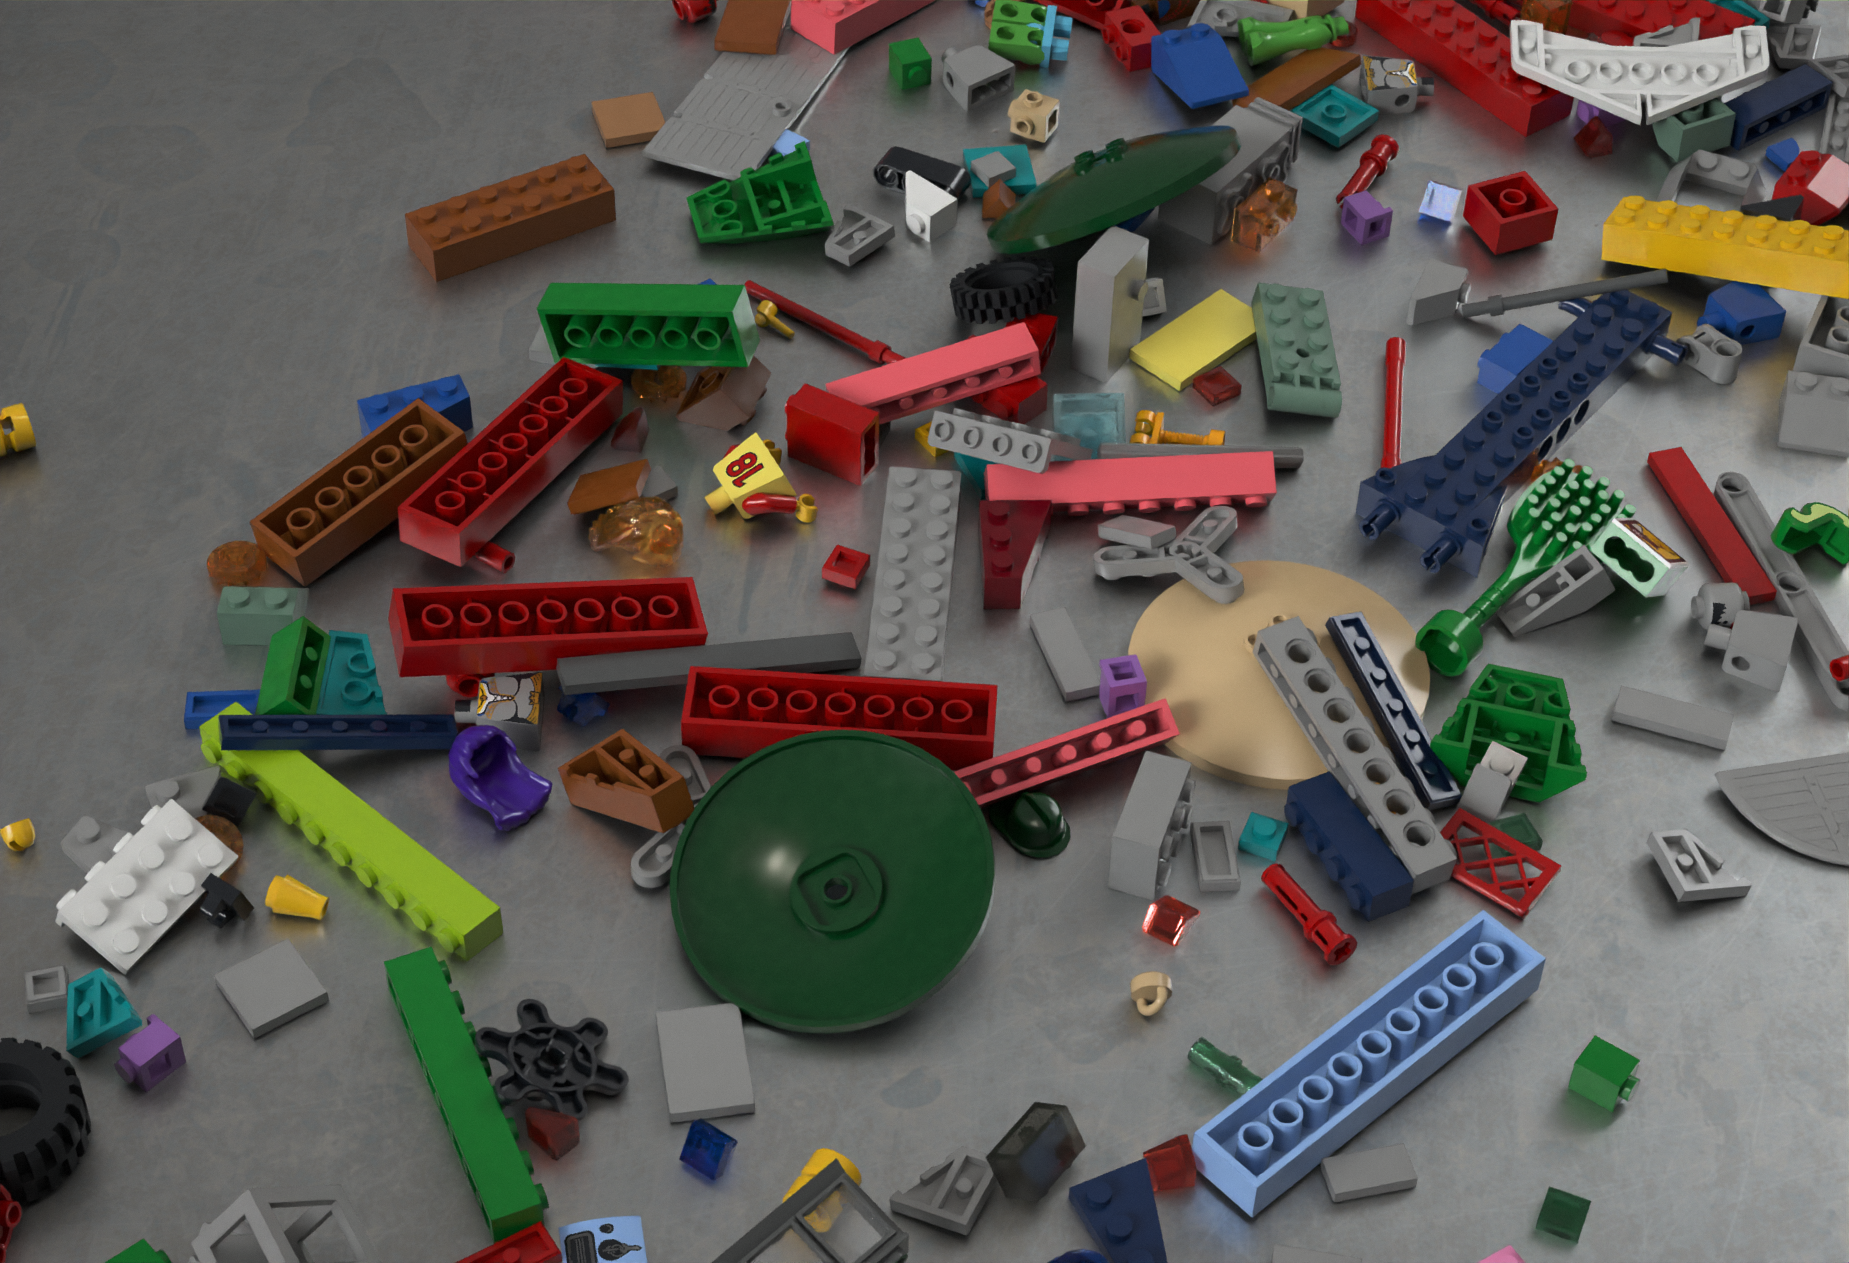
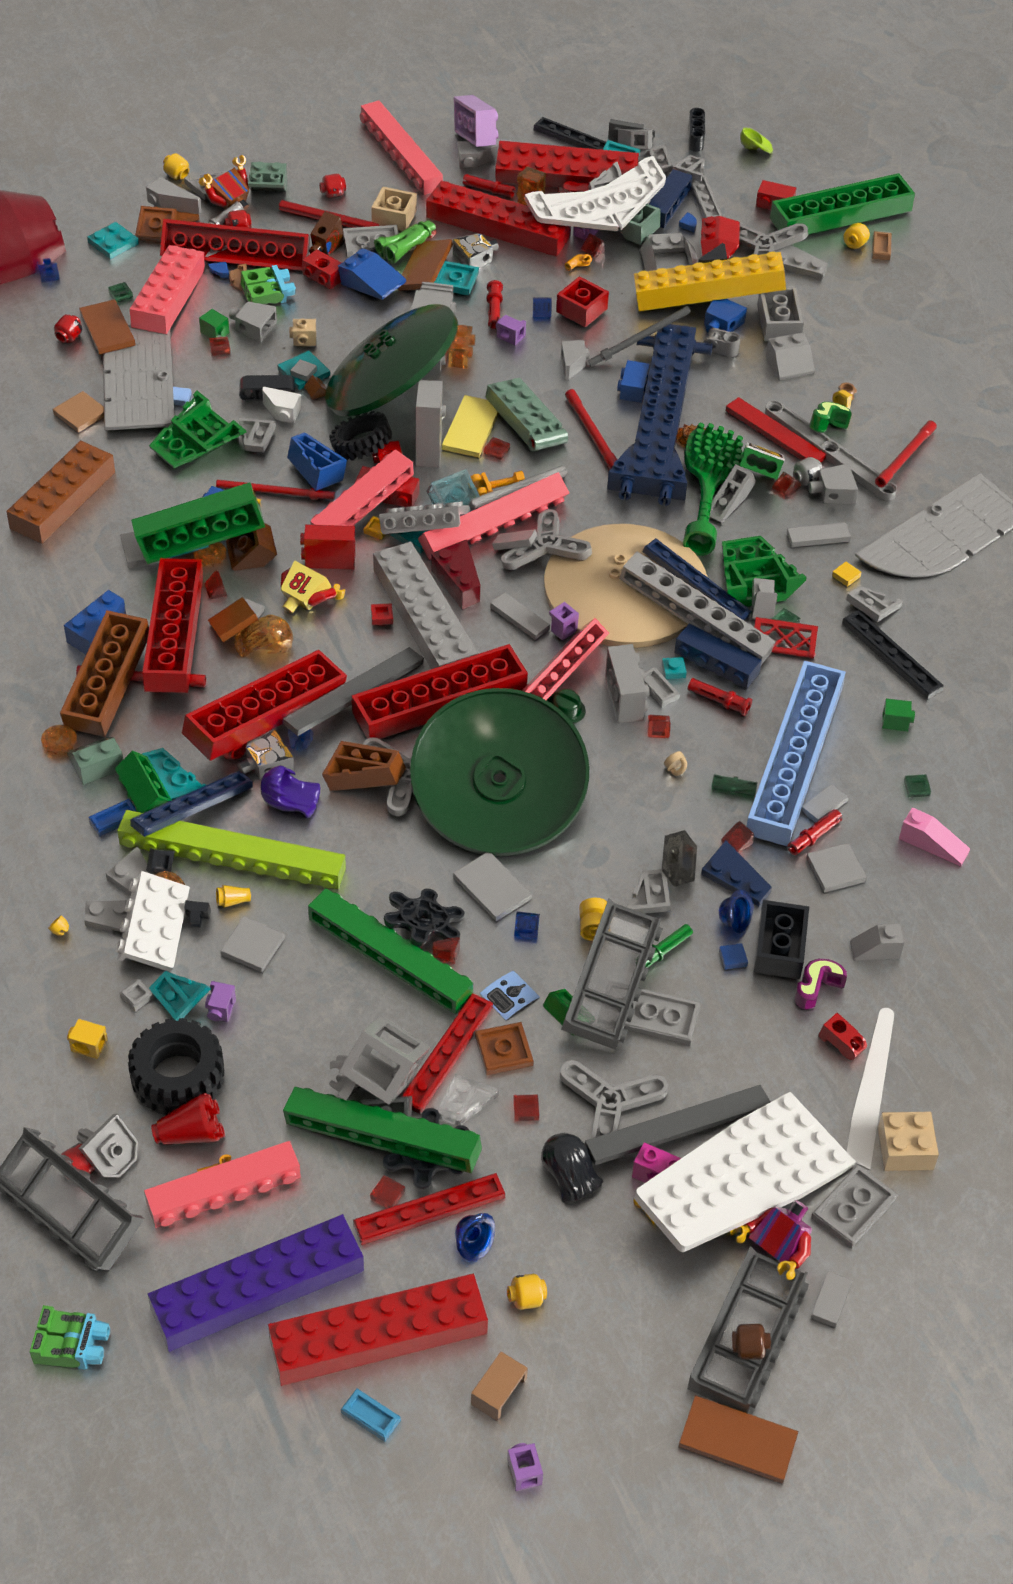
camera: 30 degrees left, 5 degrees up
none -> clear red tile [209,336,231,356]
none -> blue wedge [287,432,347,491]
none -> light orange arm [564,254,592,271]
none -> clear red slope [772,471,802,498]
none -> red pin [787,809,843,856]
none -> yellow tile [832,562,861,587]
none -> black tile [842,610,944,700]

